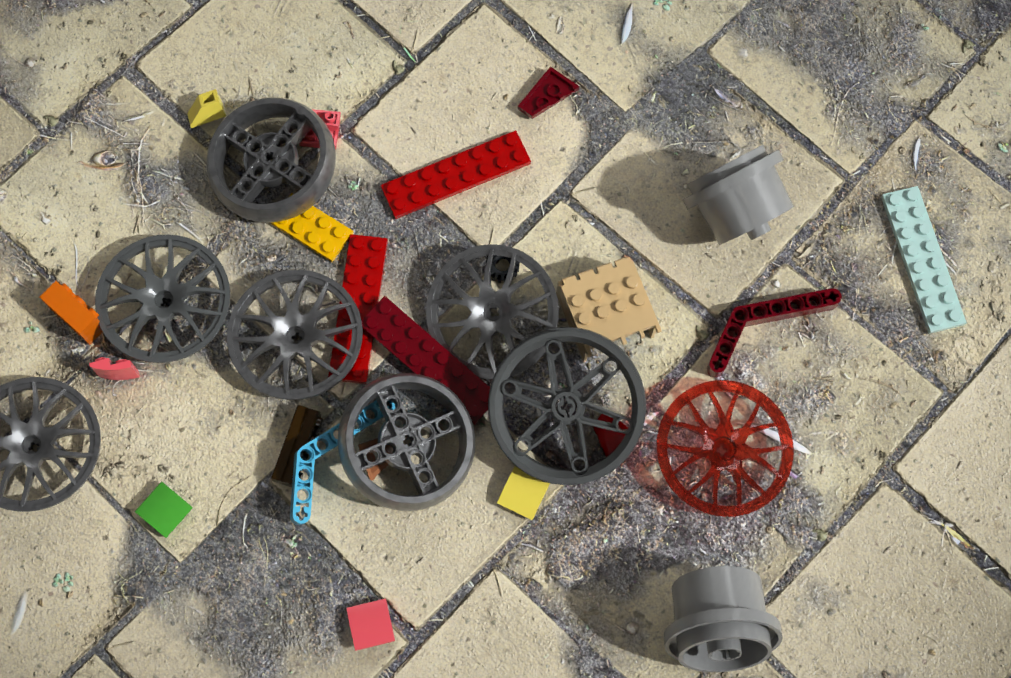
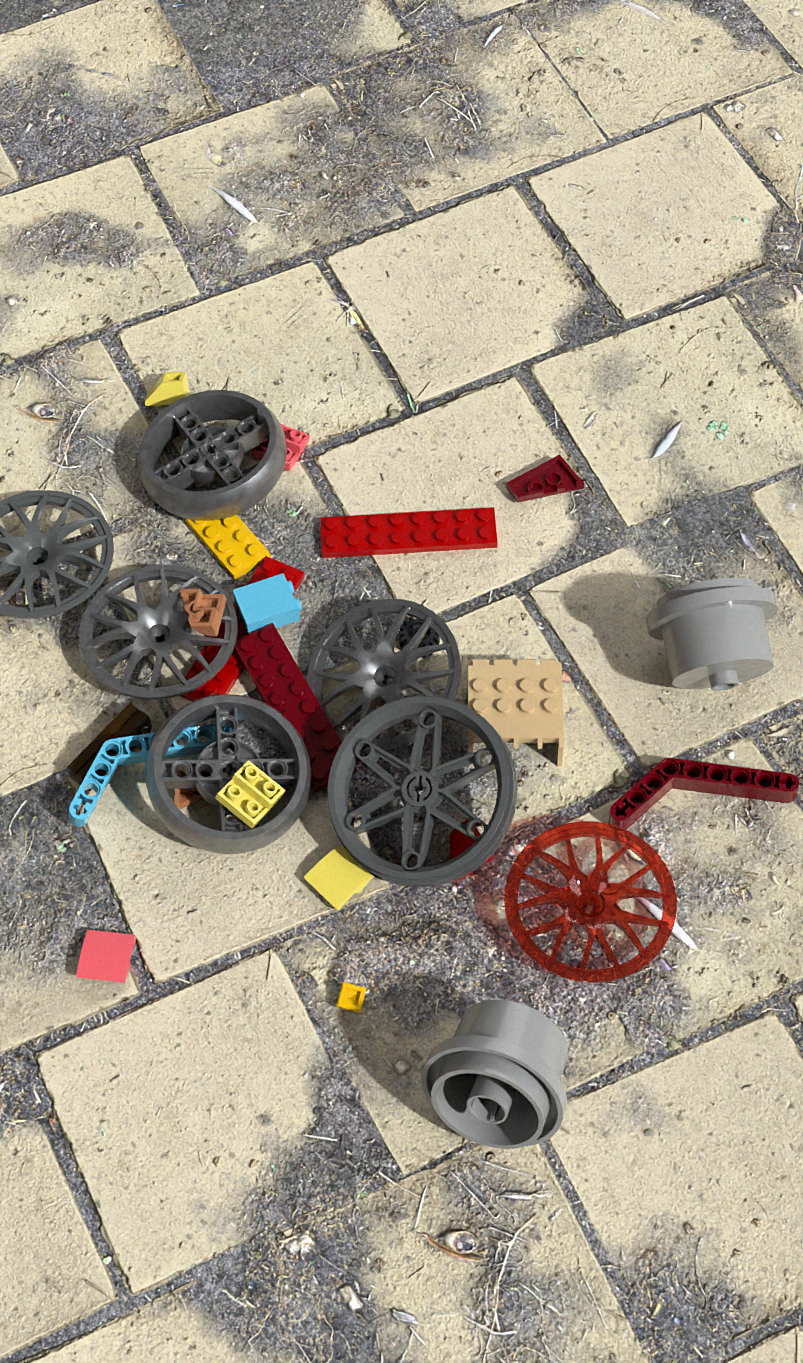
camera: 25 degrees right, 15 degrees down
none -> nougat slope [180,589,227,637]
none -> light yellow slope [215,760,285,828]
none -> medium azure brick [233,573,302,635]
none -> yellow tile [336,982,367,1014]

